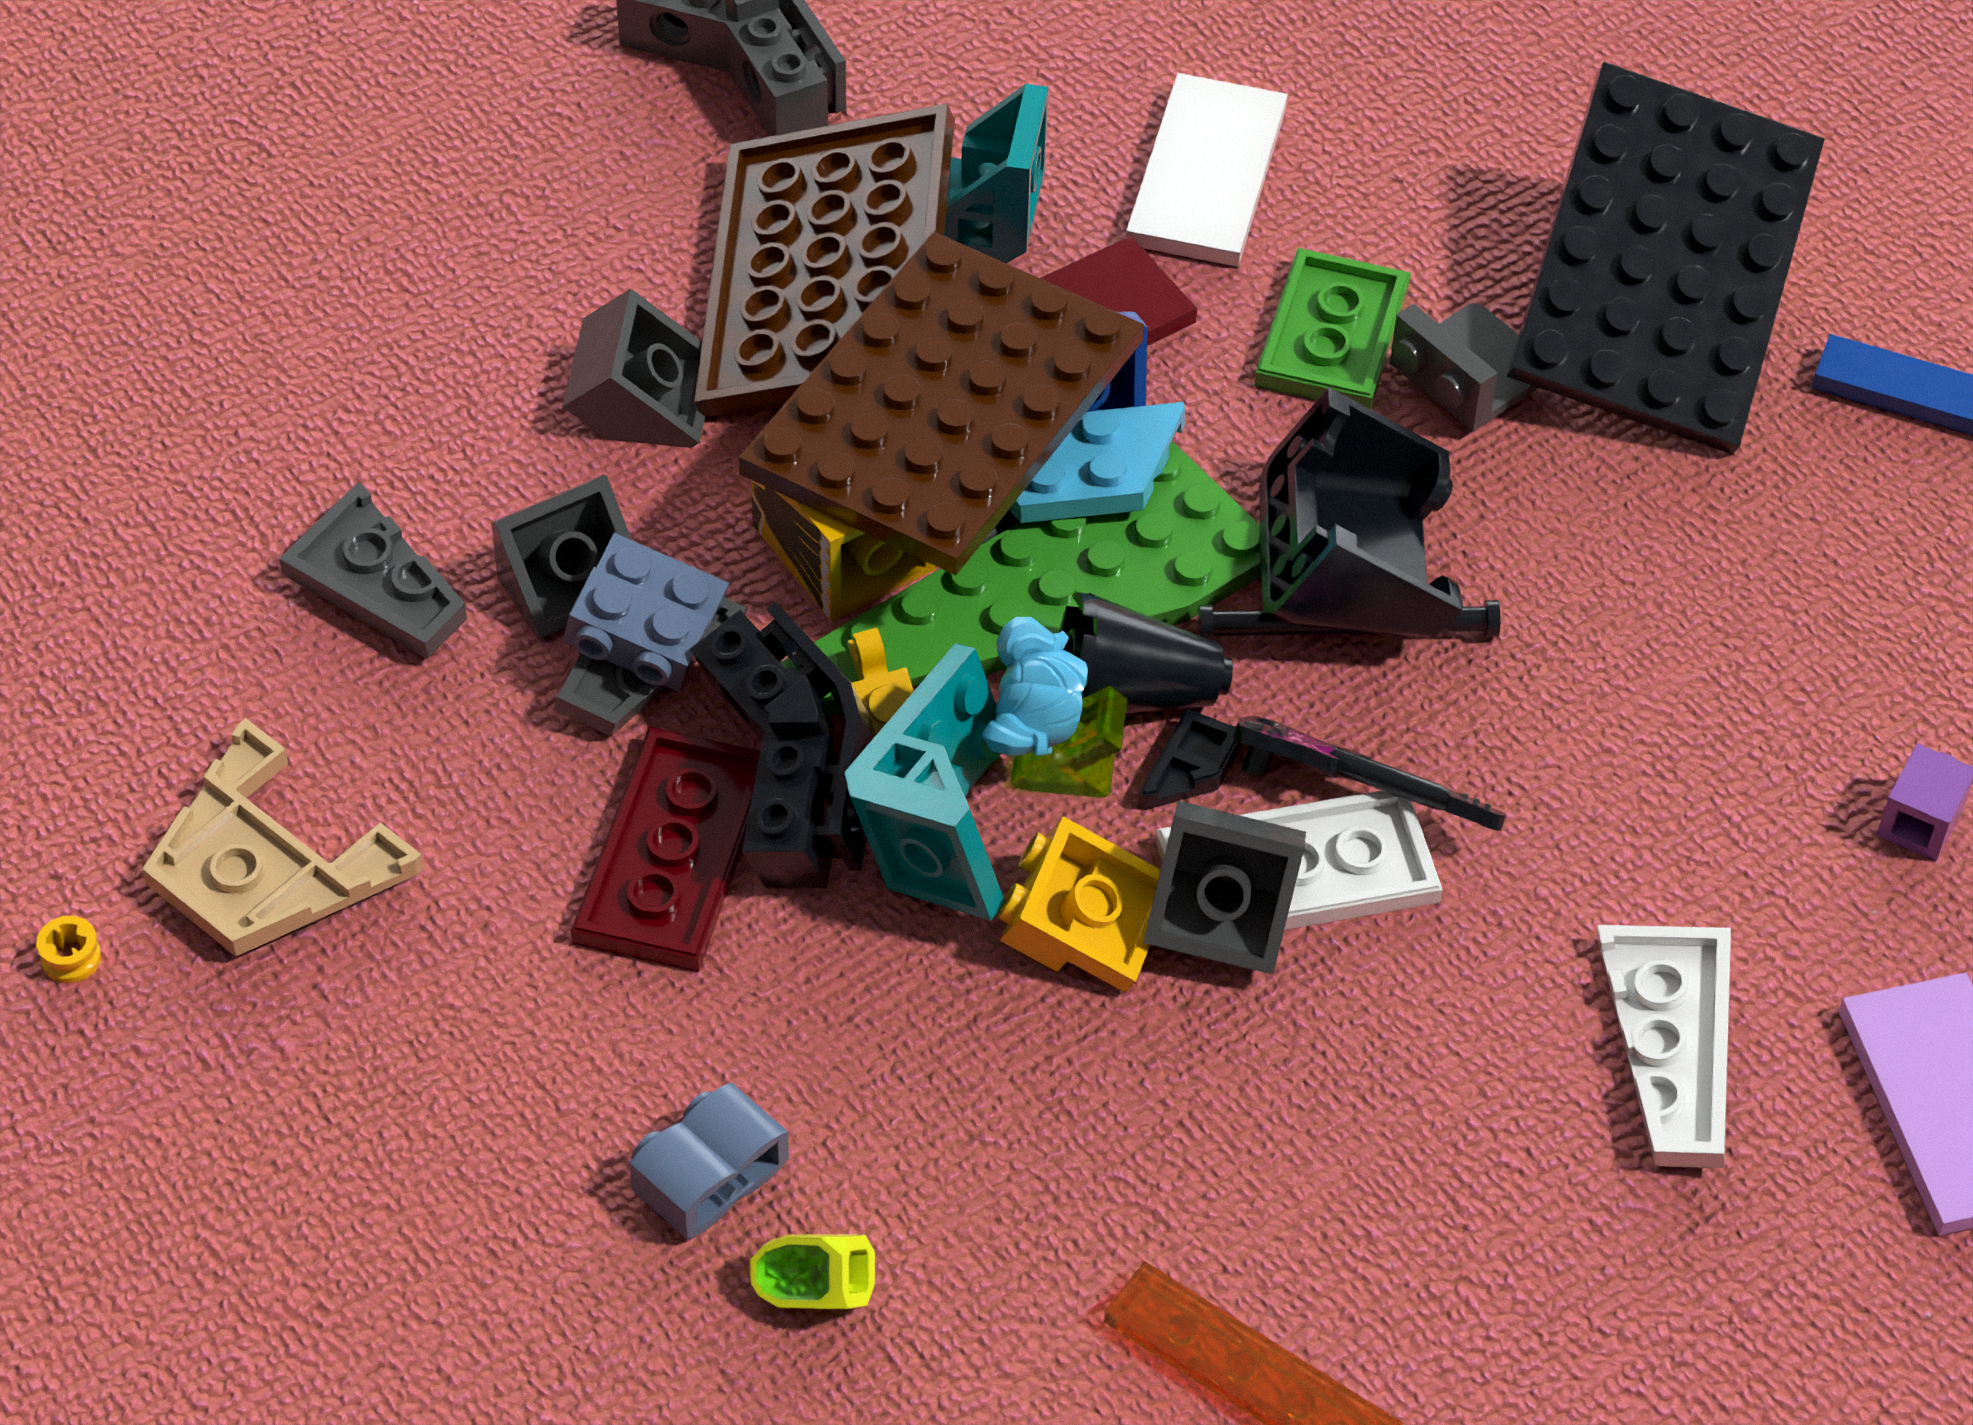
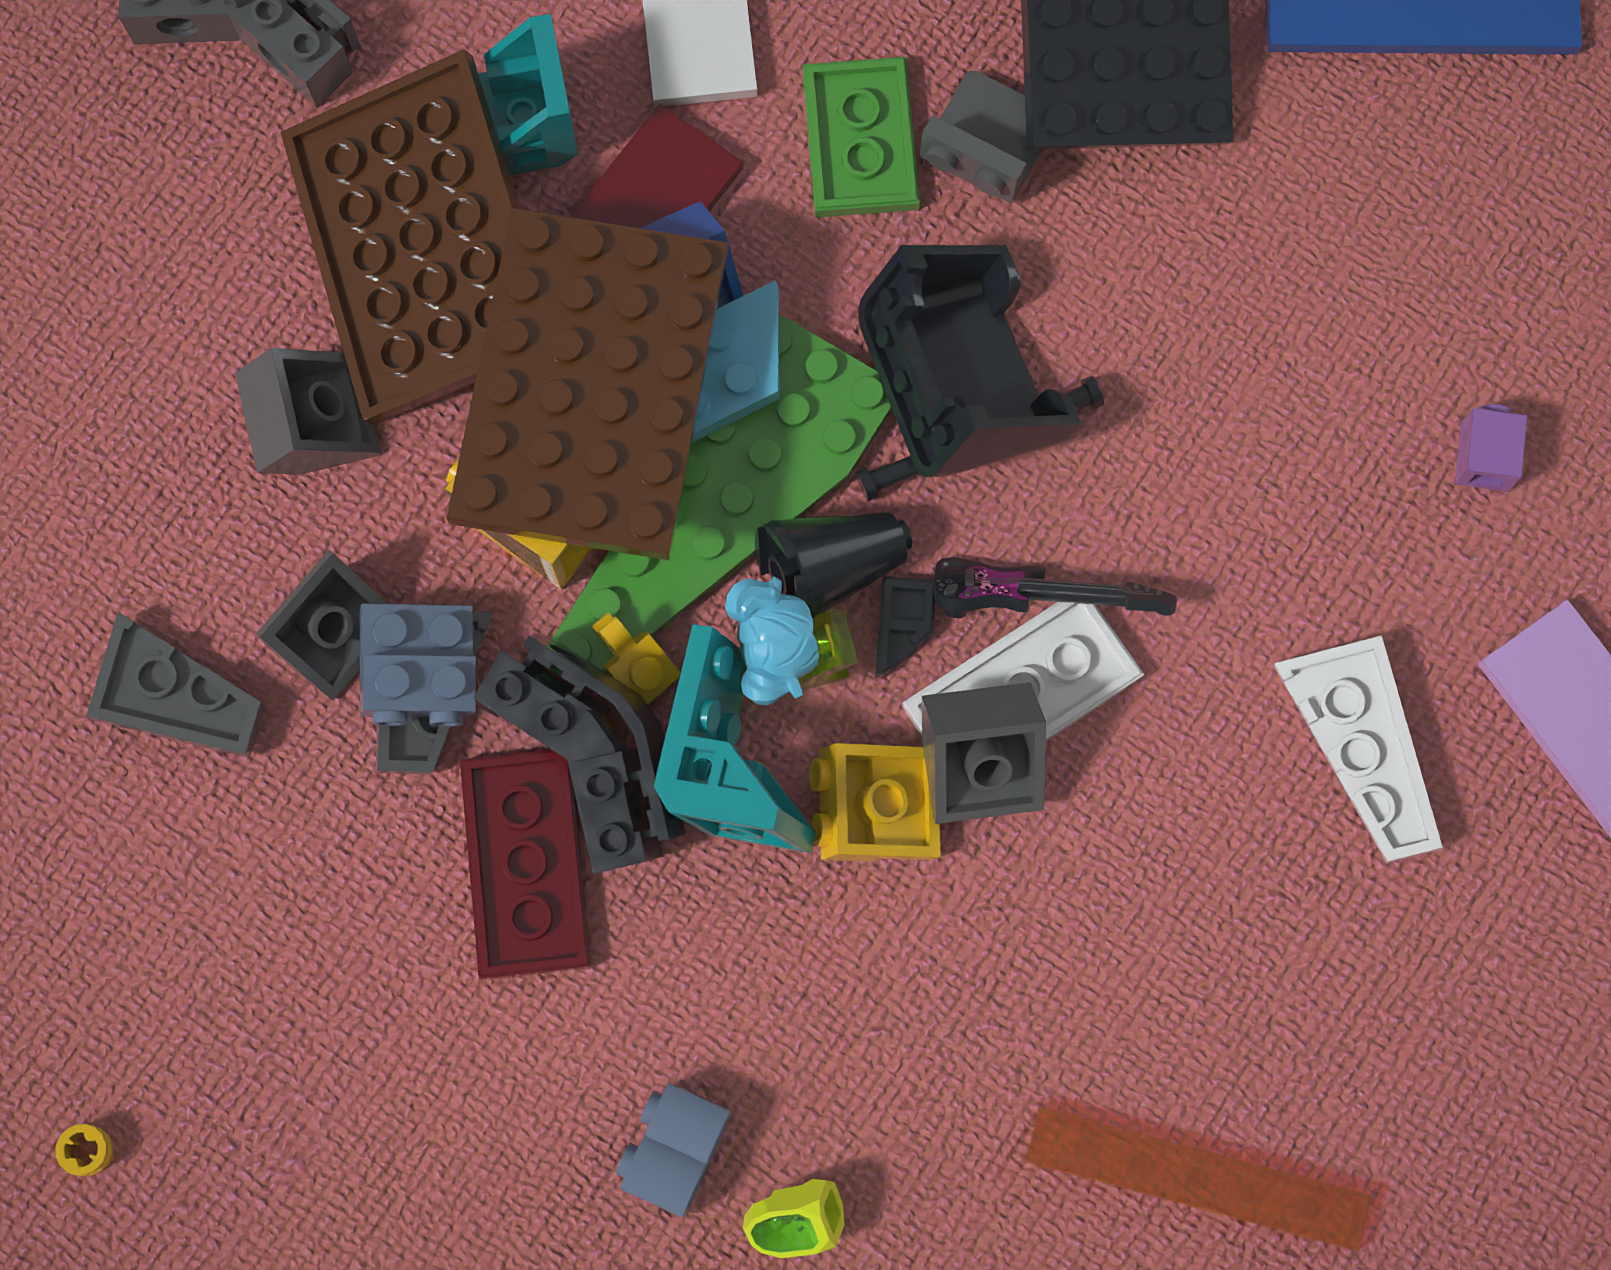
camera: 20 degrees left, 25 degrees up
tan wing [142,718,424,956] -> none

